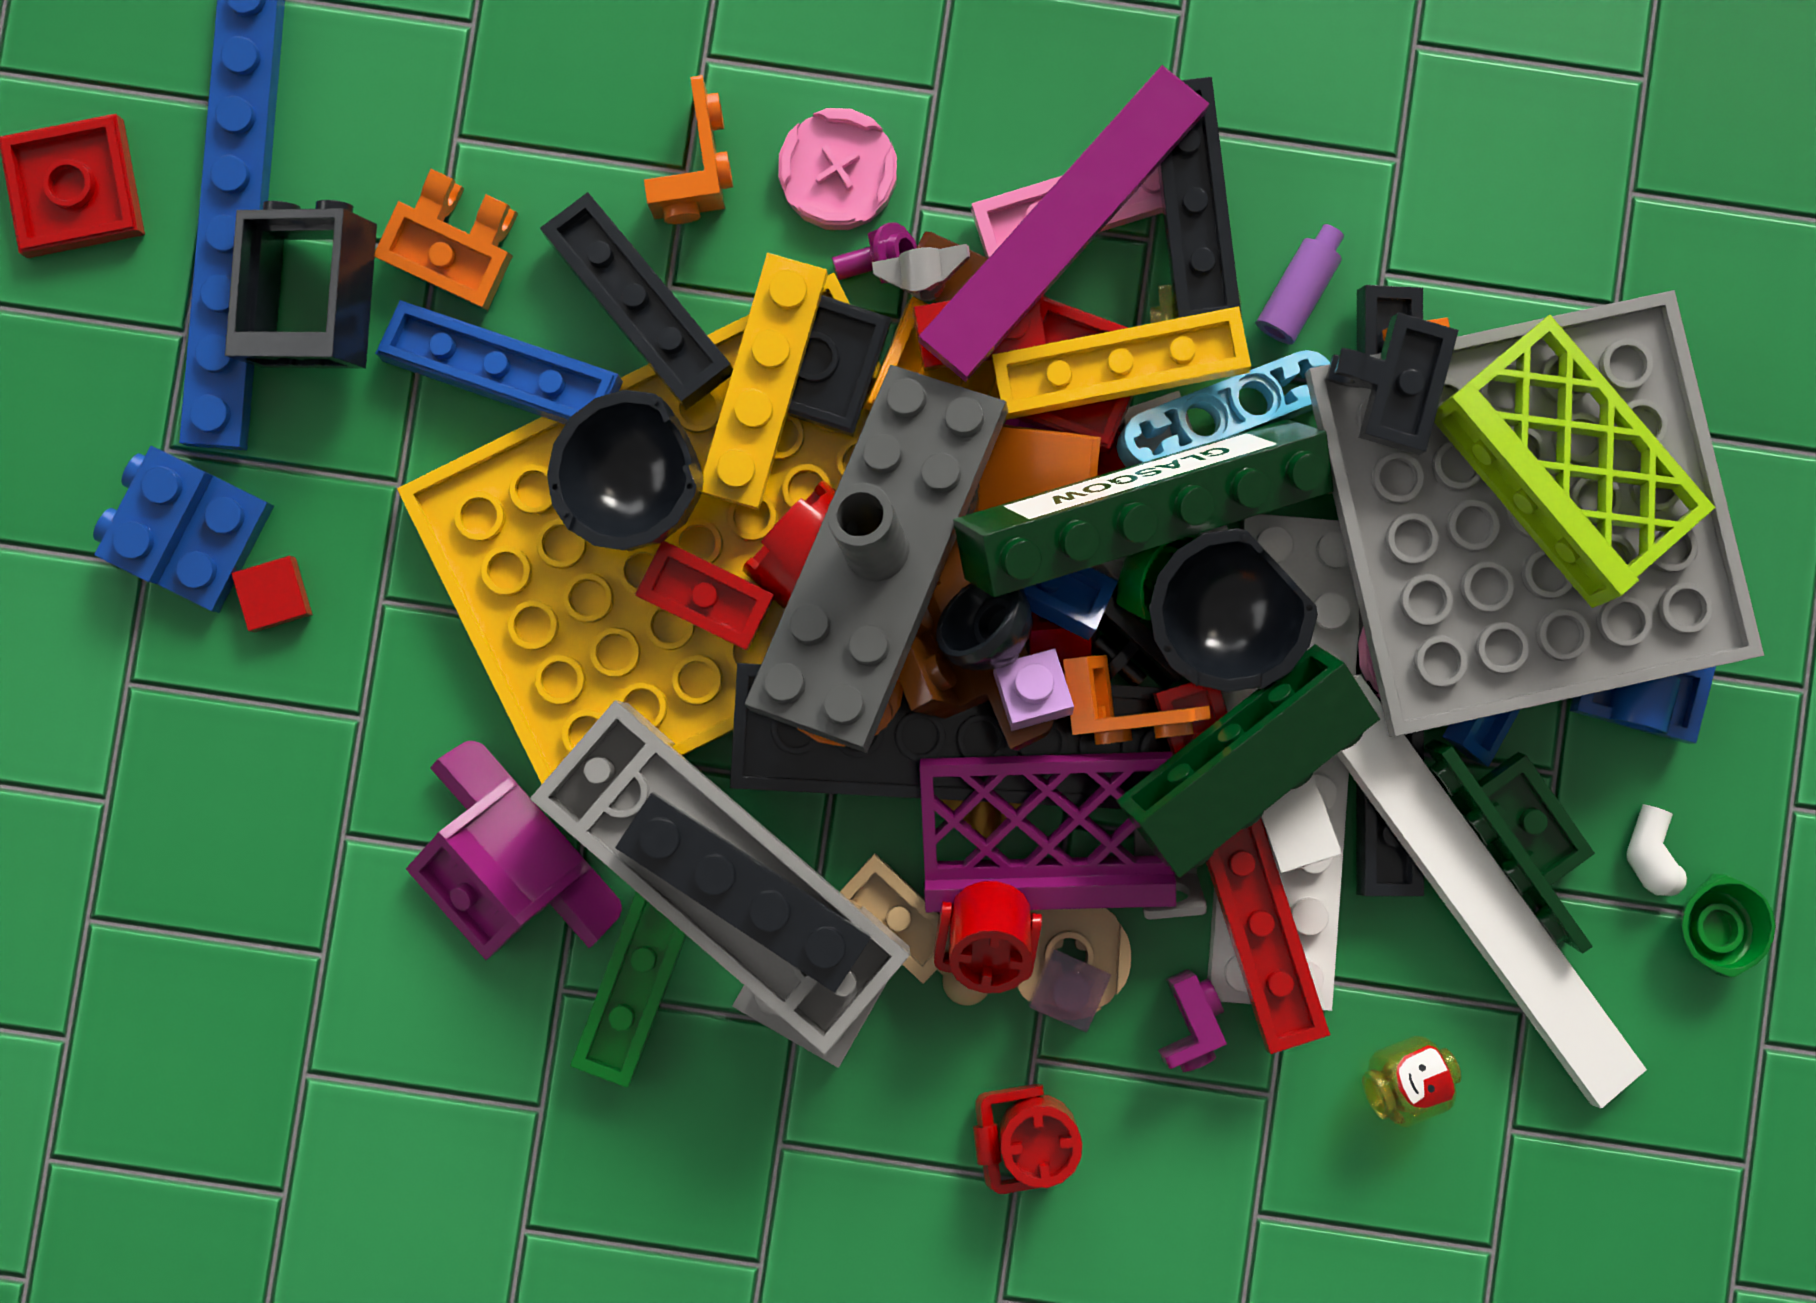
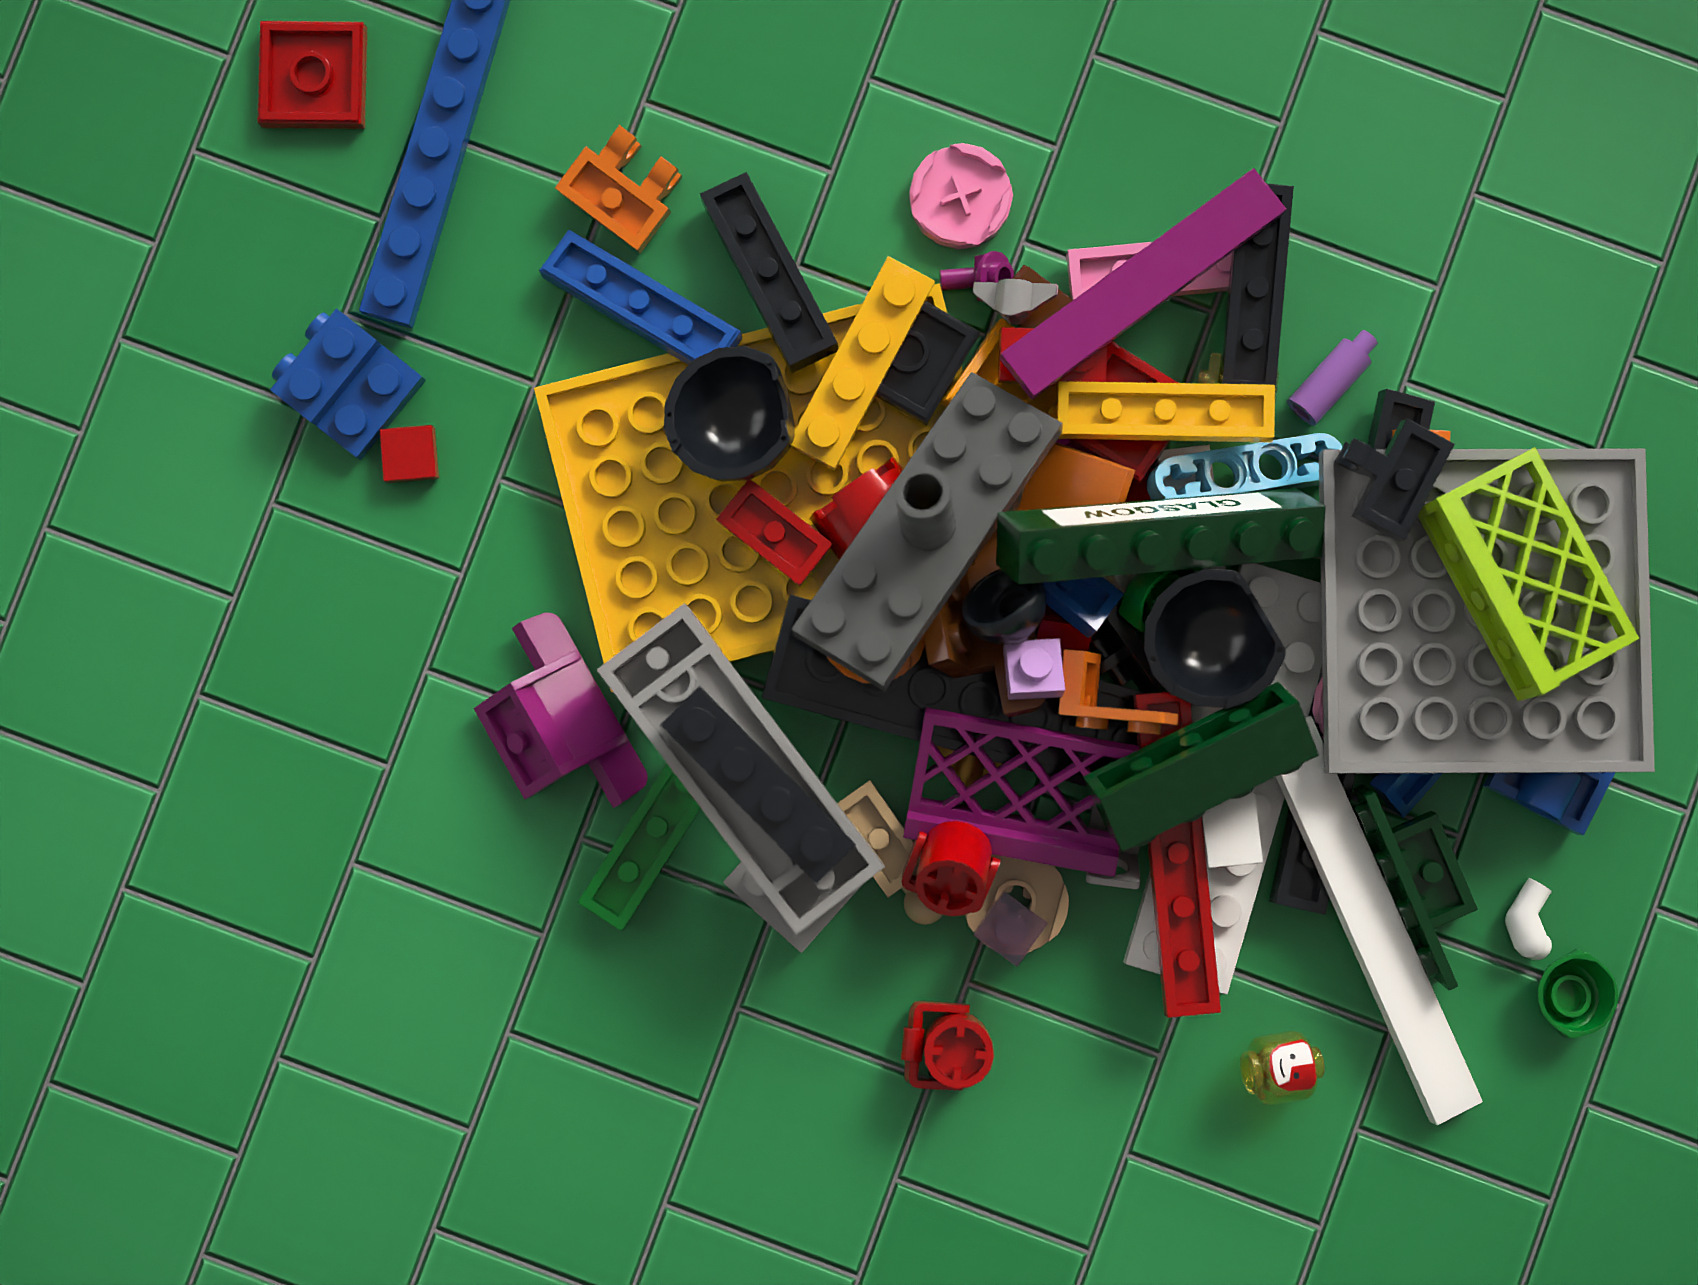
camera: 15 degrees right, 0 degrees up
black window [225,200,377,369] -> none
orange bracket [644,75,733,224] -> none
magenta bracket [1158,969,1227,1072] -> none

